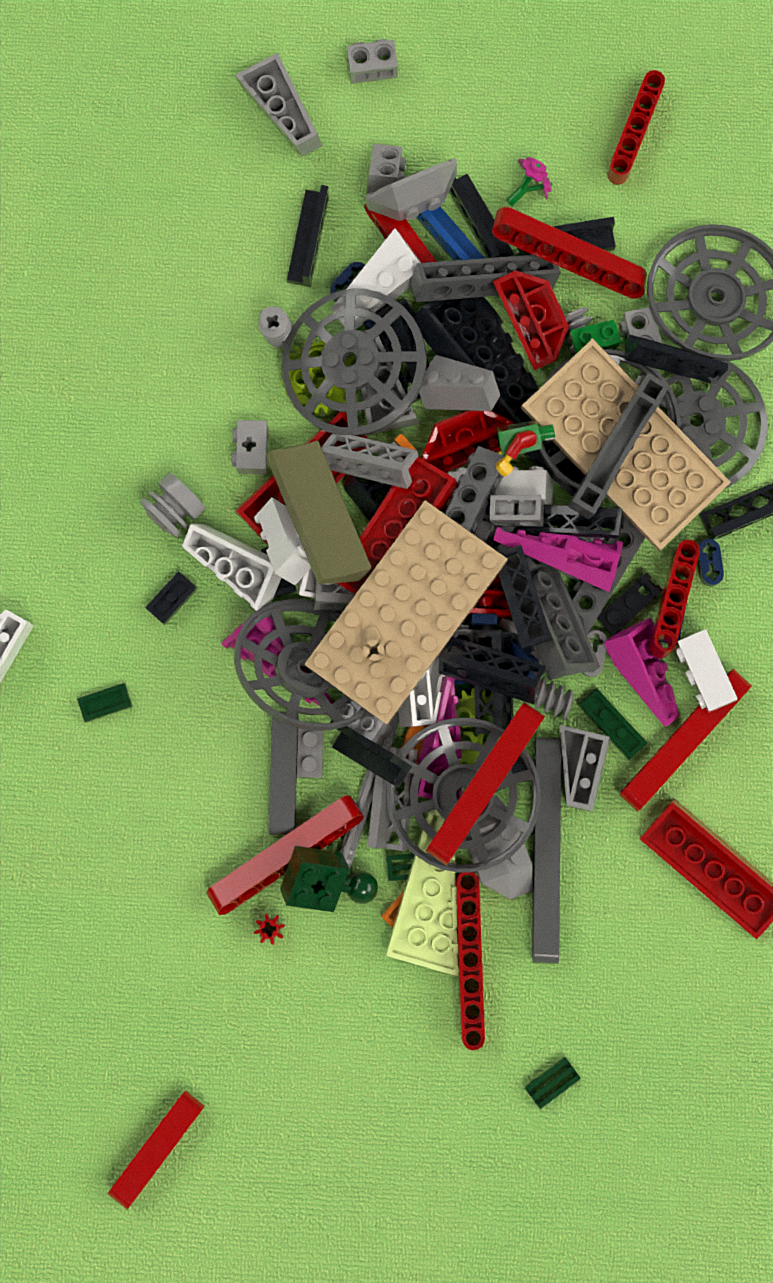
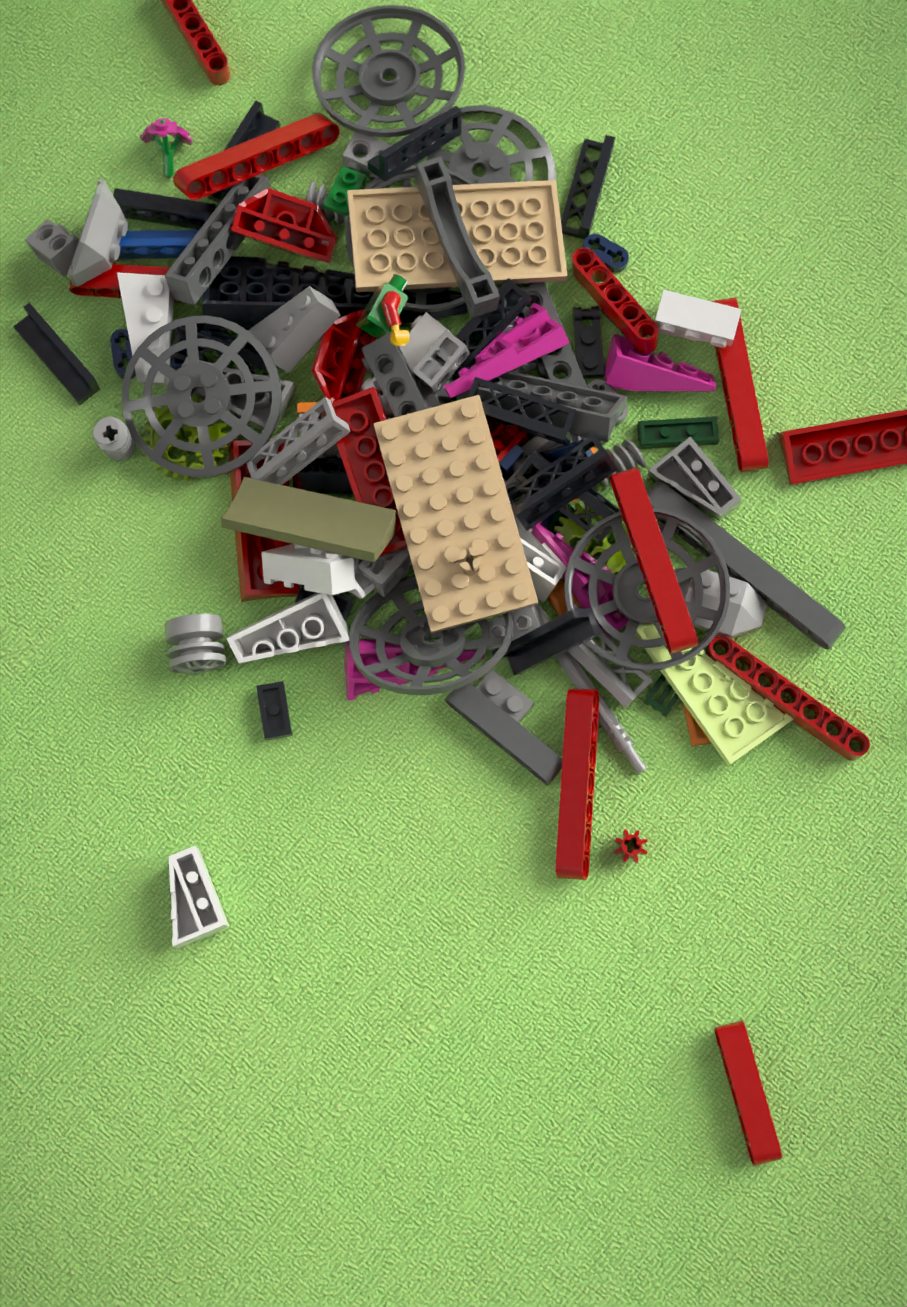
camera: 55 degrees left, 5 degrees down
dark green tile [77,683,133,723] -> none
light grey brick [232,420,269,474] -> none
dark green brick [280,846,378,912] -> none

